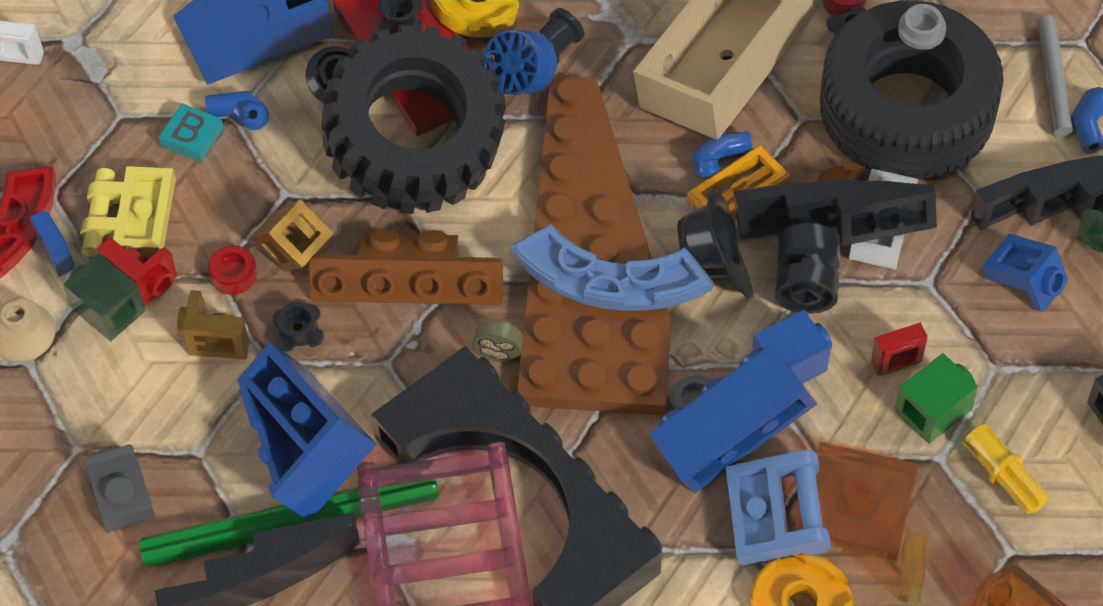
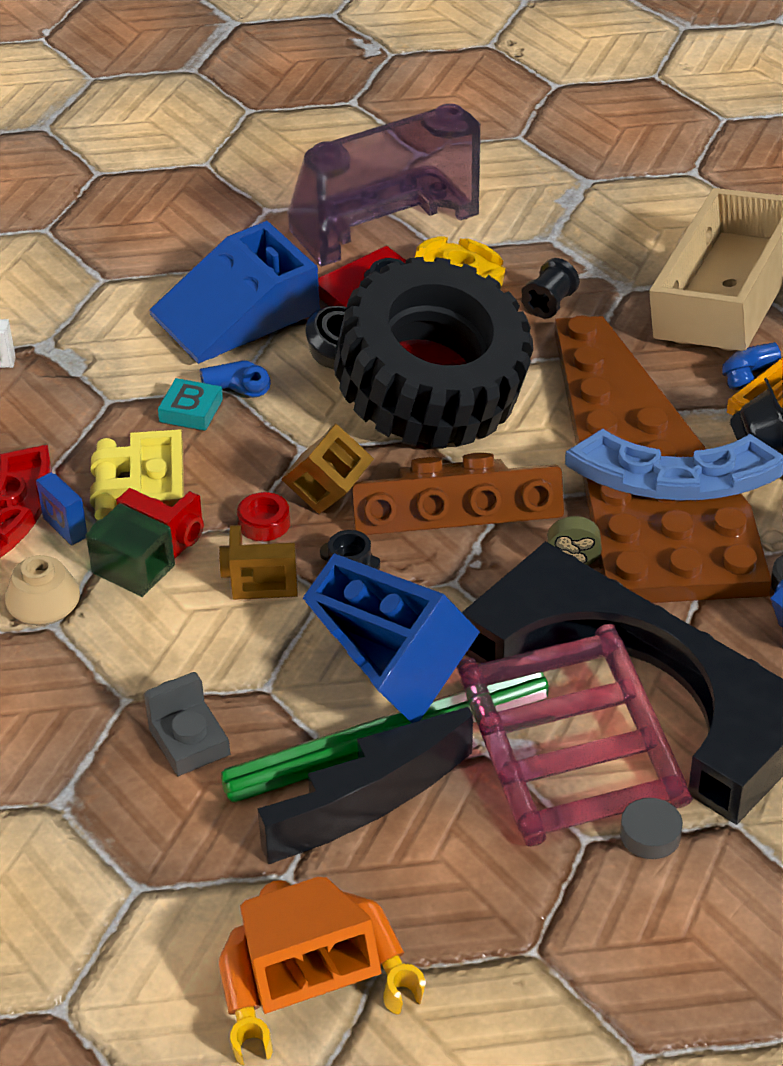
camera: 10 degrees left, 15 degrees down
blue wheel [483,30,557,95] -> none

